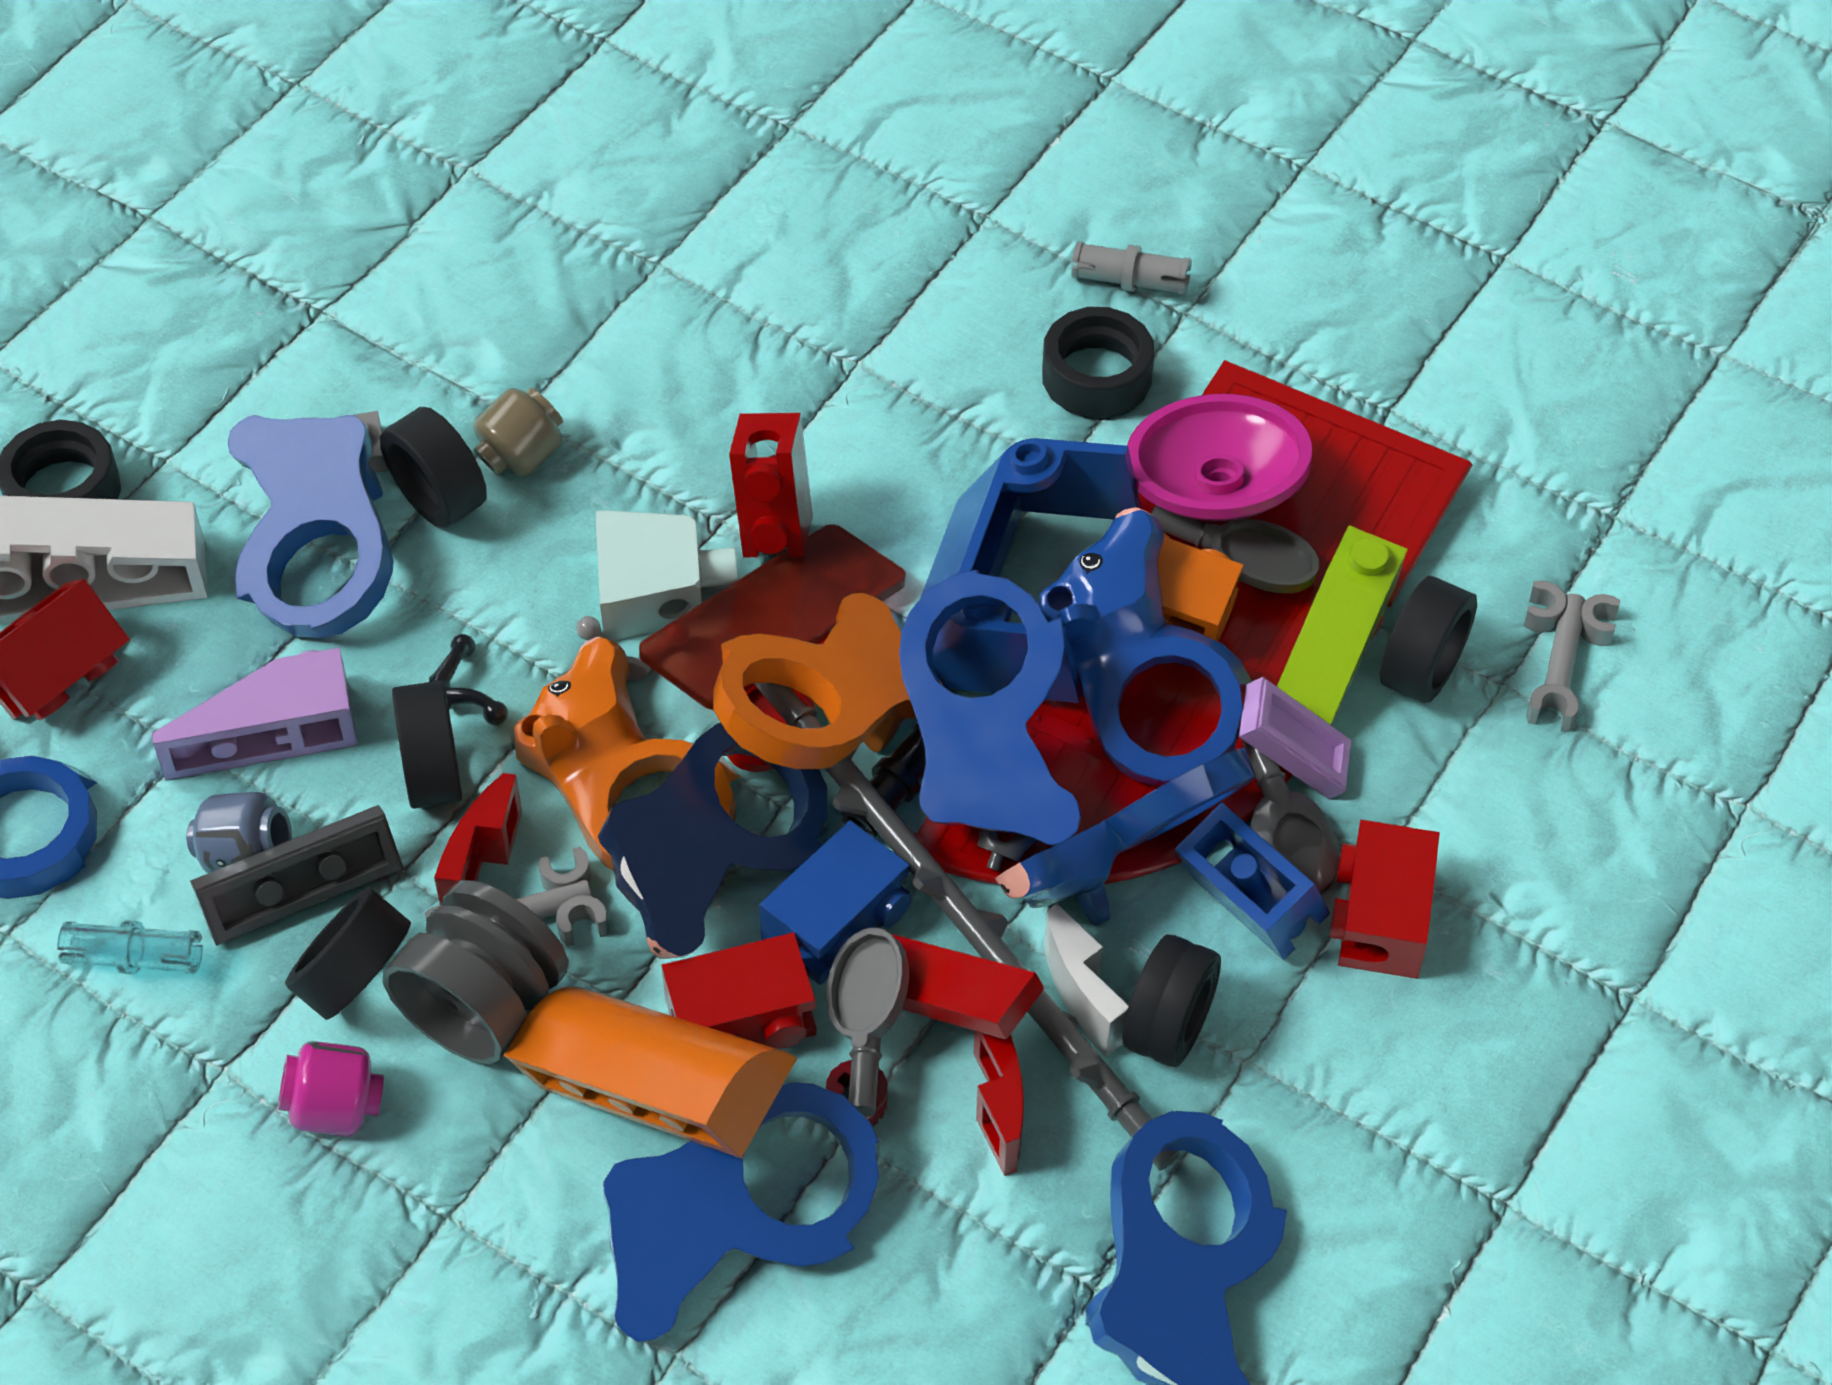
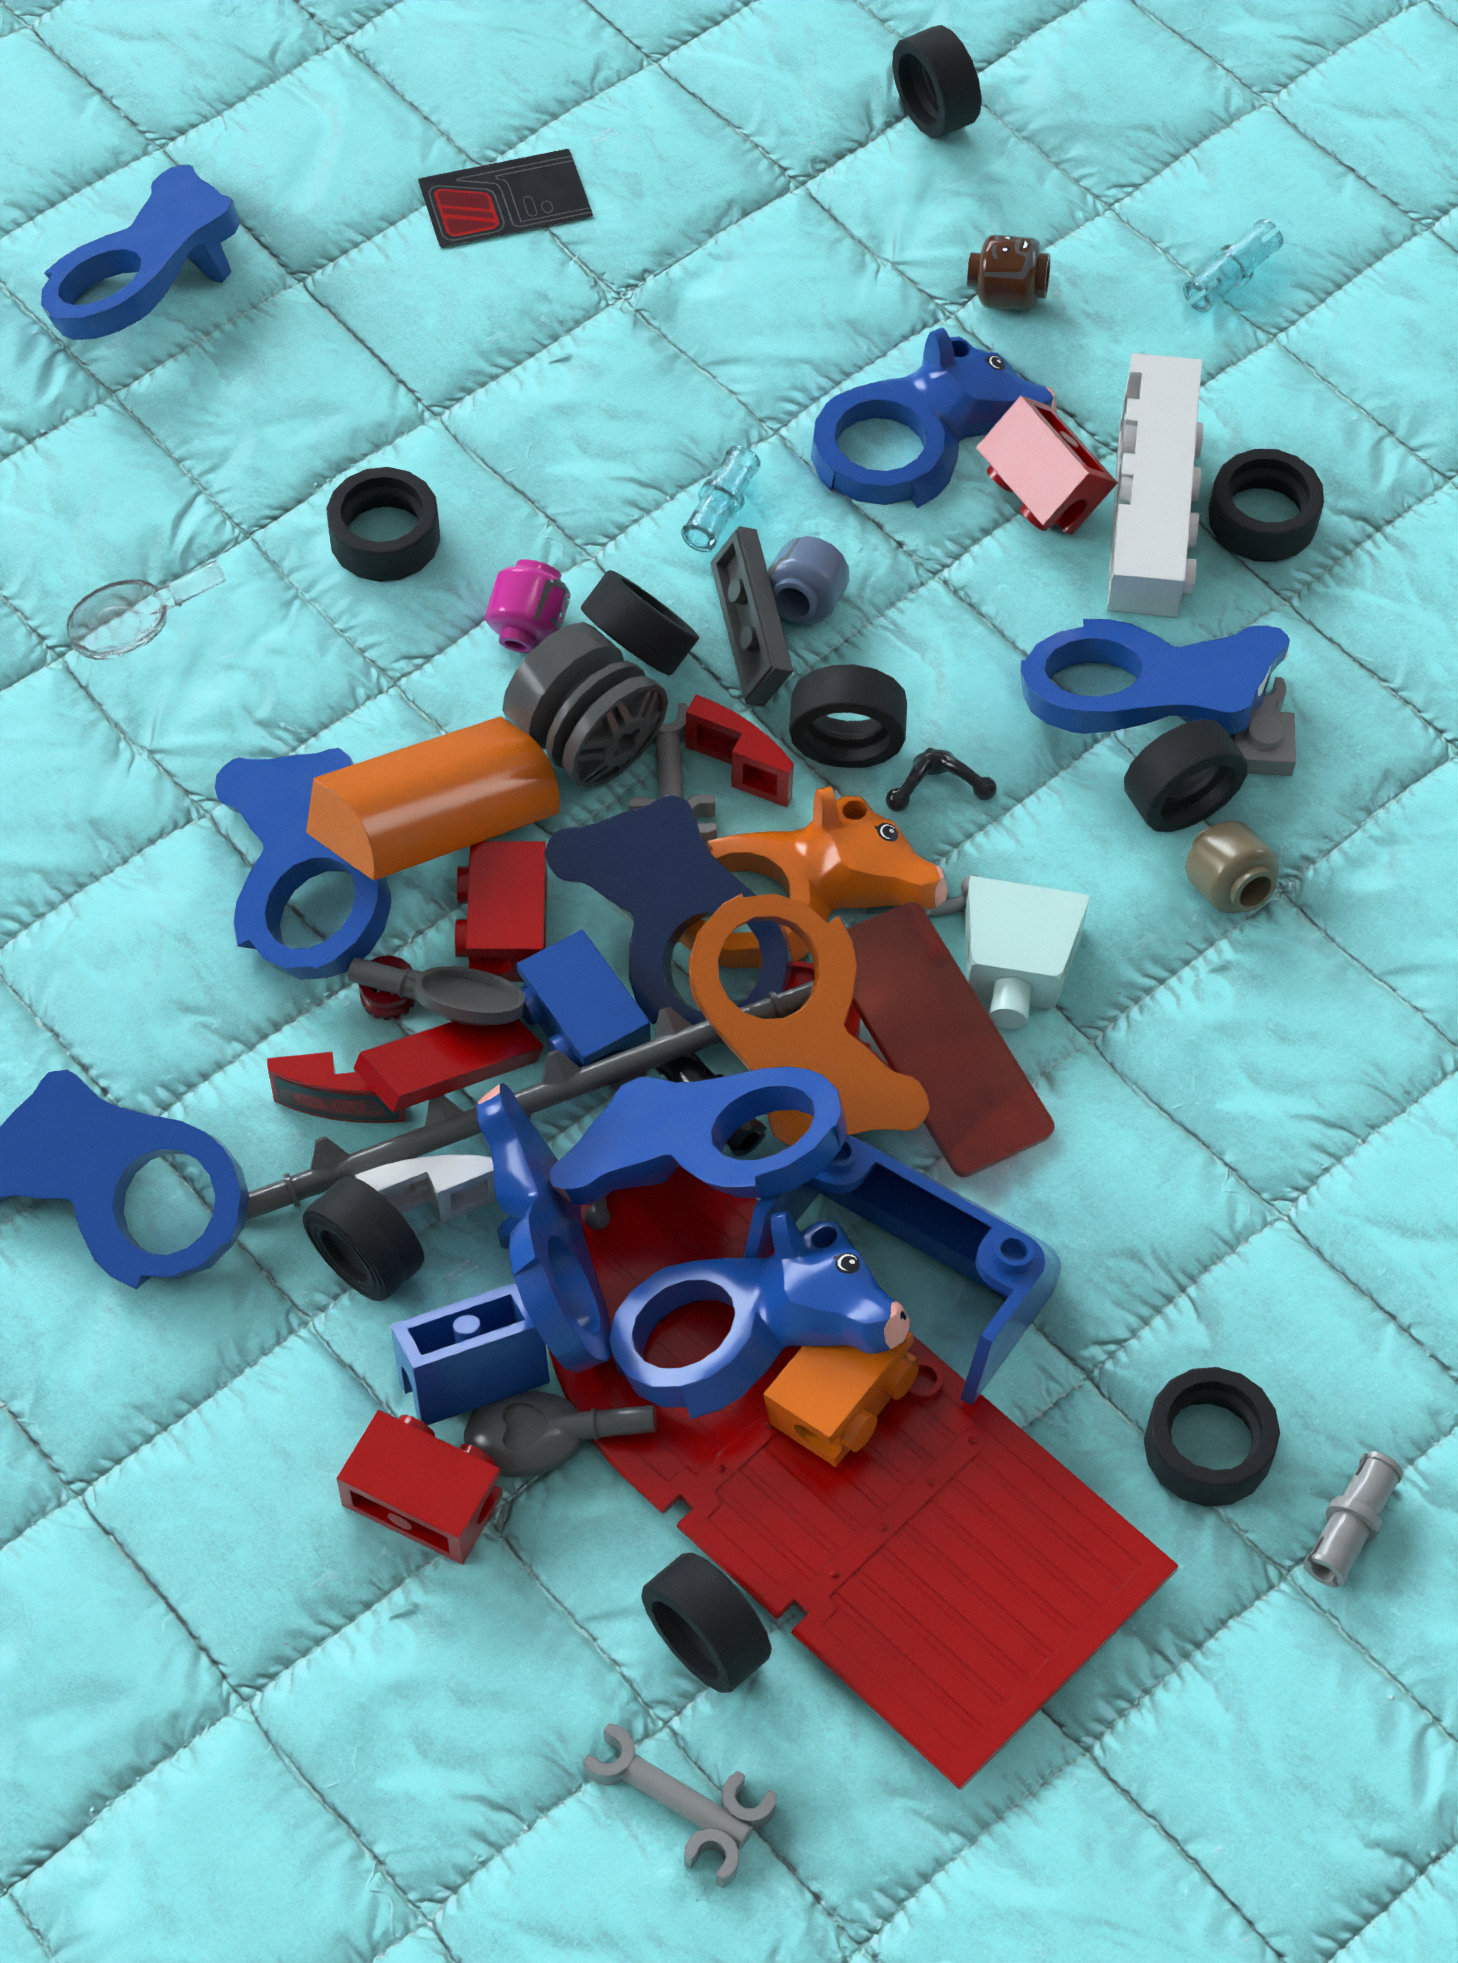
camera: 105 degrees right, 5 degrees up
lavender slope [152,647,358,781] -> none
red brick [729,413,813,558] -> none
dark pink dish [1127,394,1312,521] -> none
dark grey piece [1152,505,1319,594] -> none
lavender tile [1239,677,1351,799] -> none
lime slope [1277,525,1408,725] -> none
none -> black tyre [326,467,440,582]

